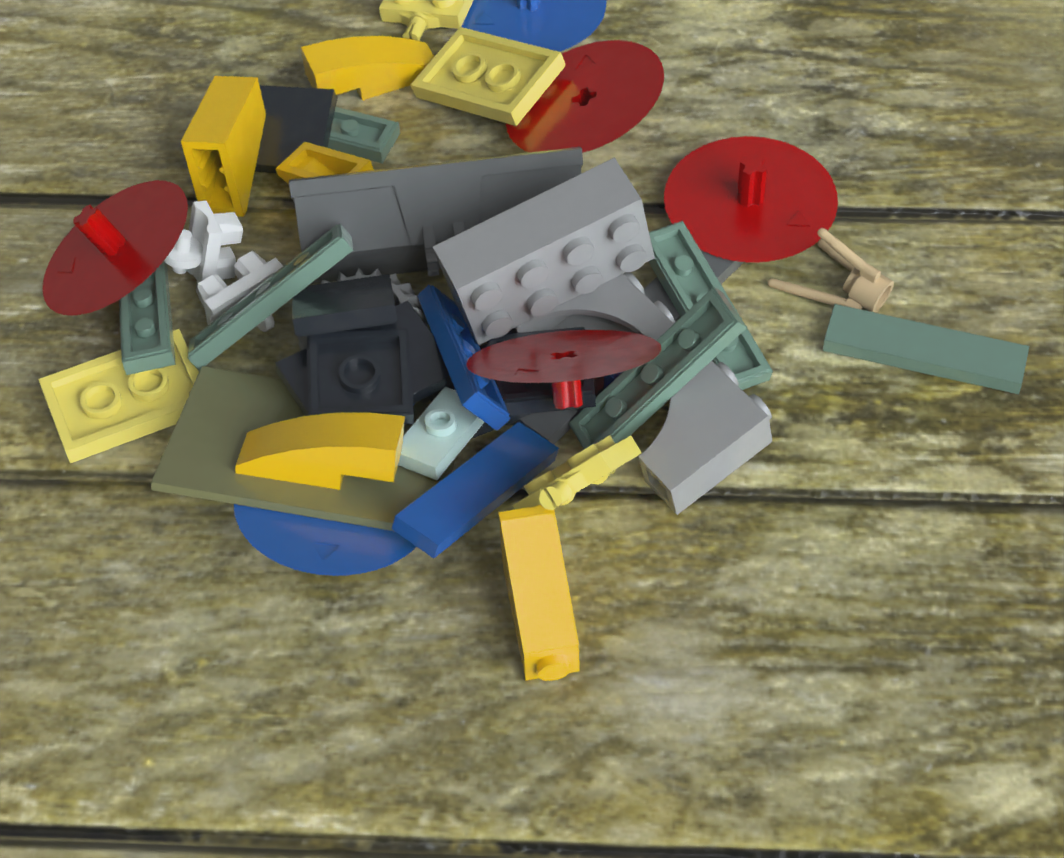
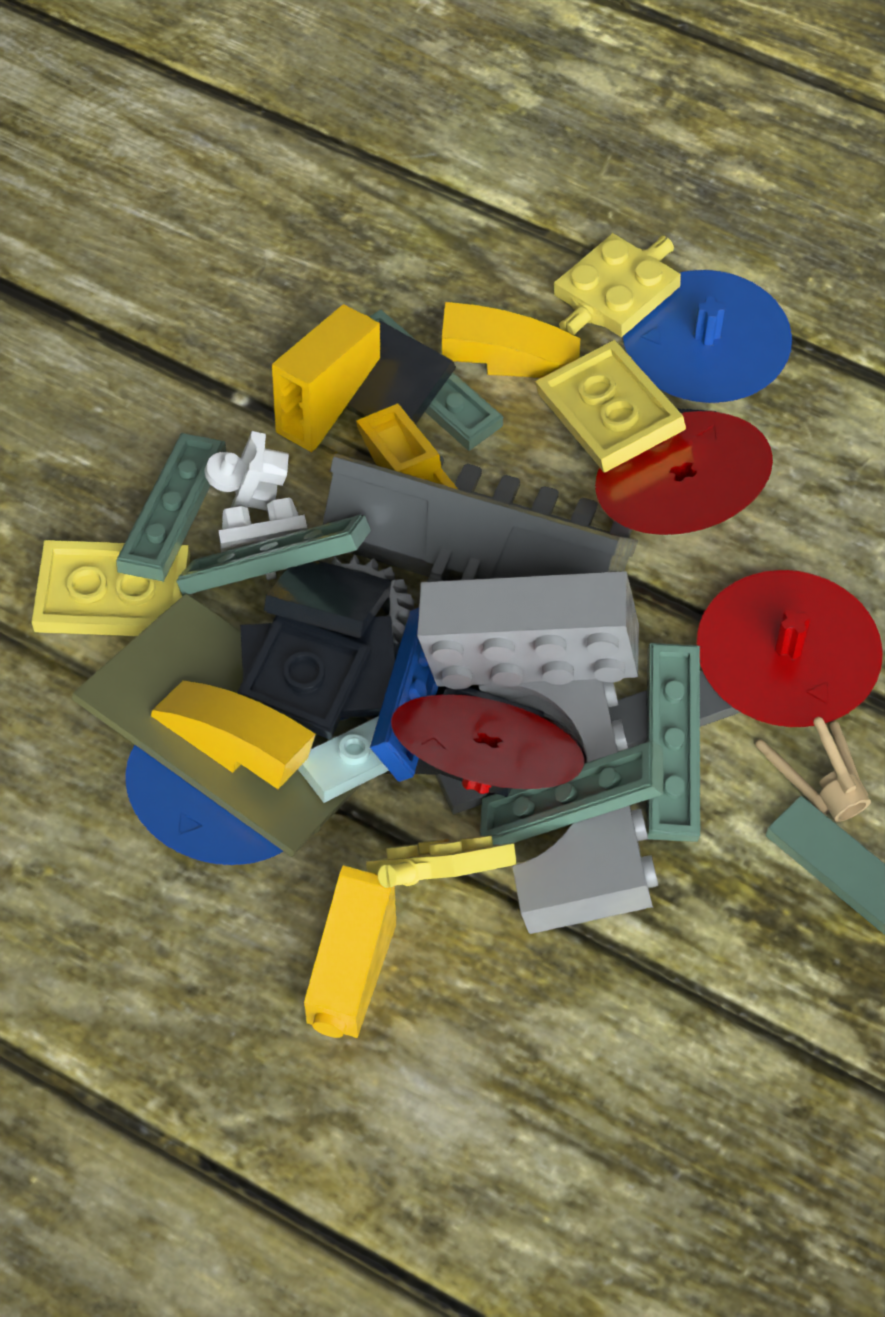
camera: 25 degrees right, 5 degrees up
red piece [43,180,188,316] -> none
blue tile [392,422,559,559] -> none

